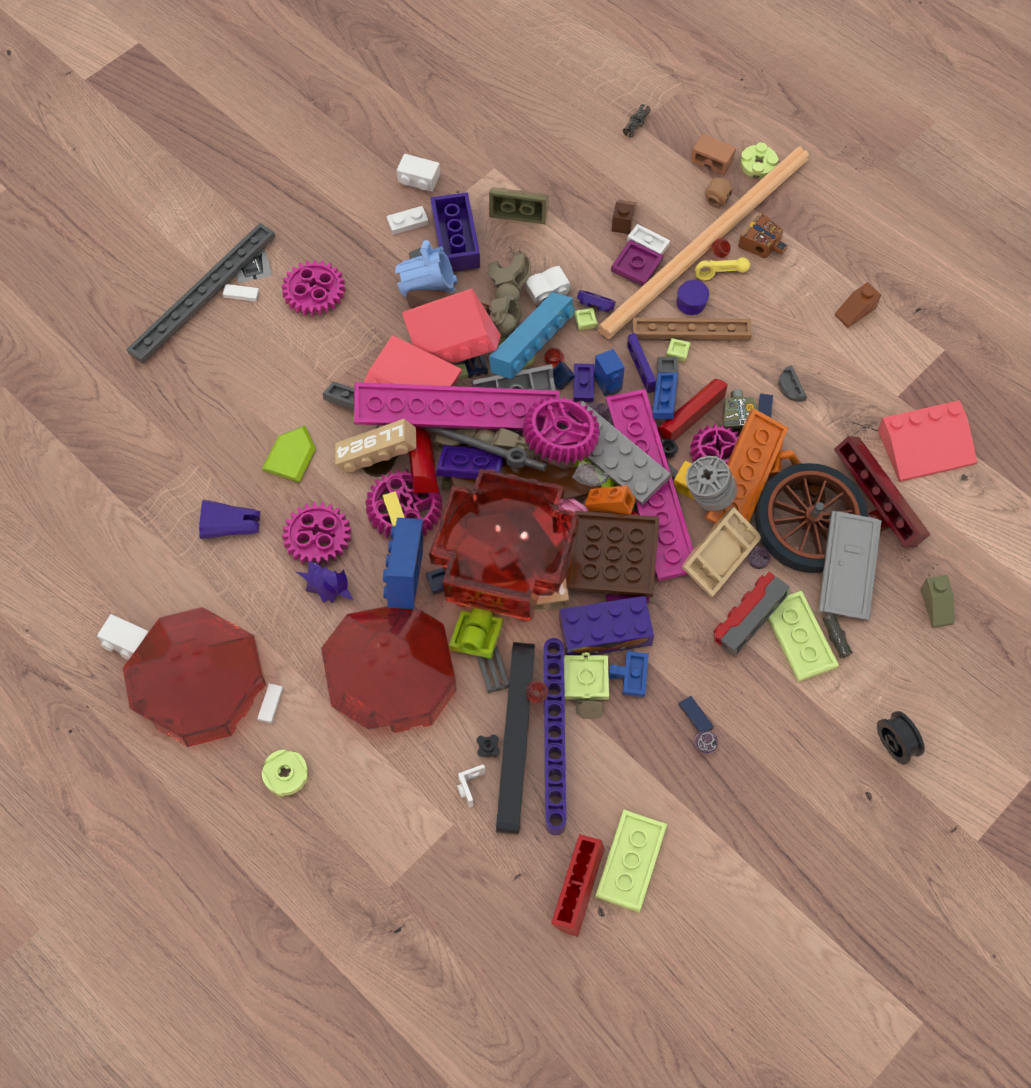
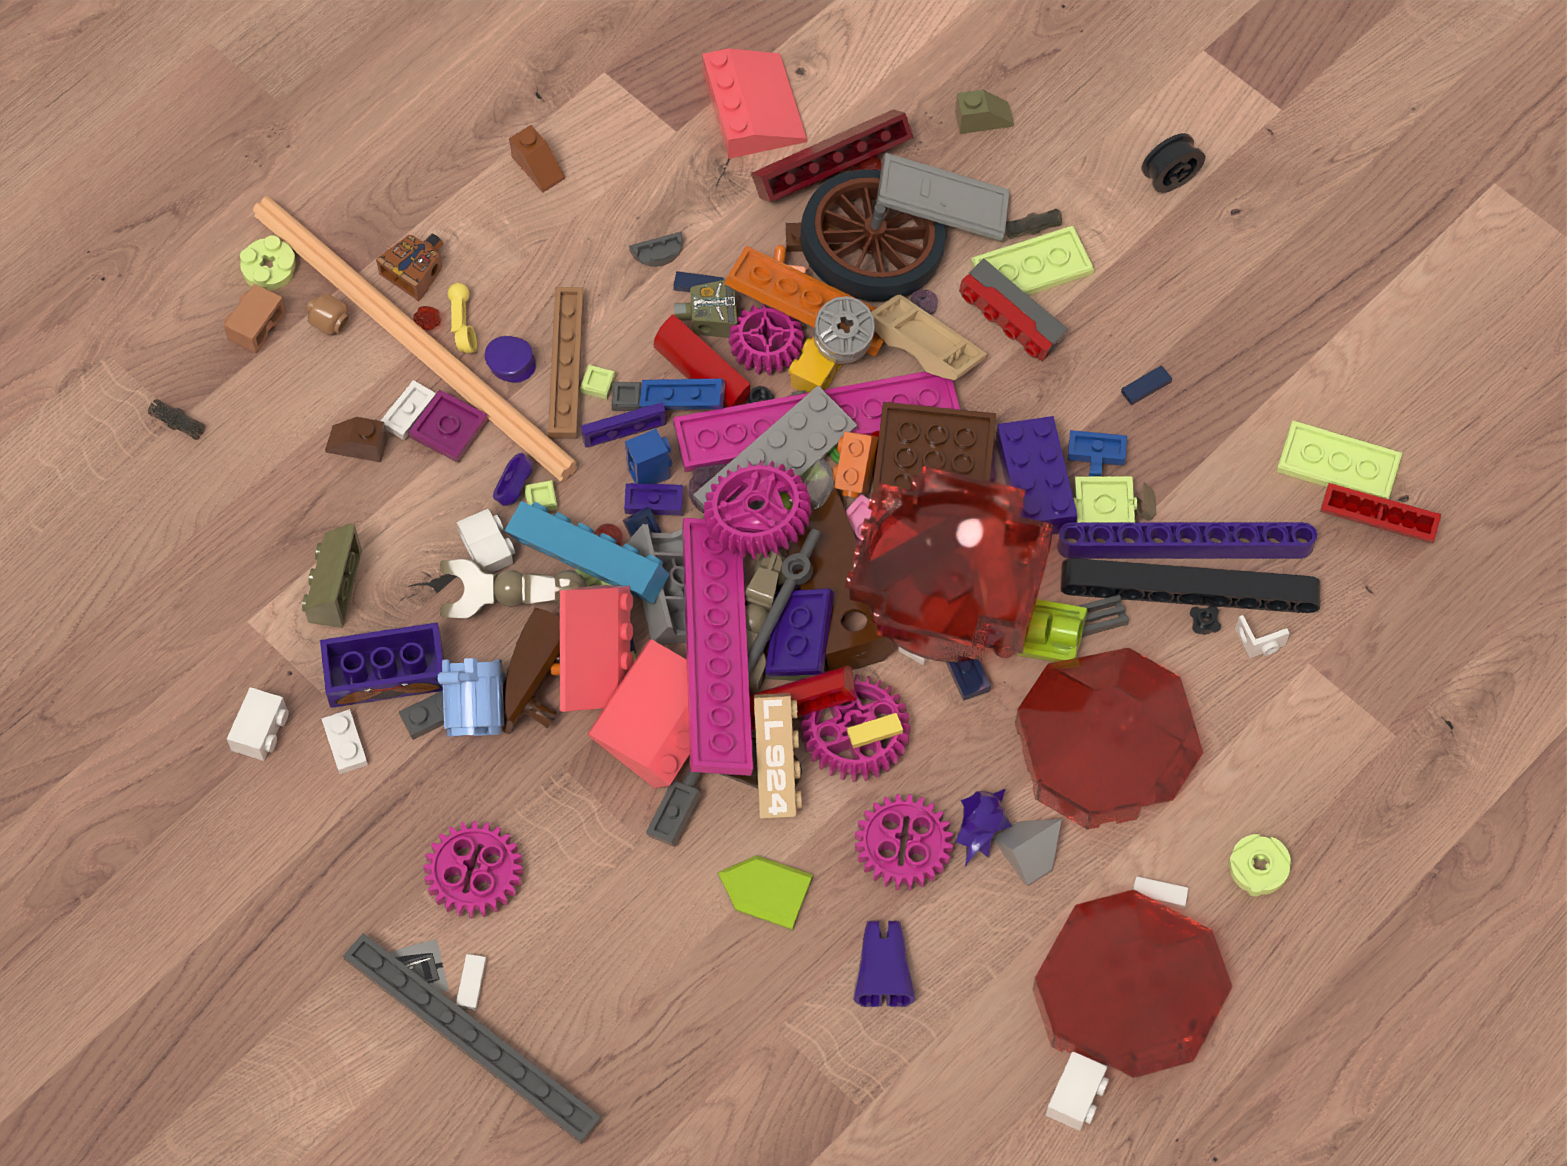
camera: 90 degrees left, 0 degrees up
blue brick [383,517,423,609] -> none
clear red plate [526,681,548,703] -> none
clear purple tile [694,731,718,754] -> none
none -> light grey slope [993,819,1062,887]

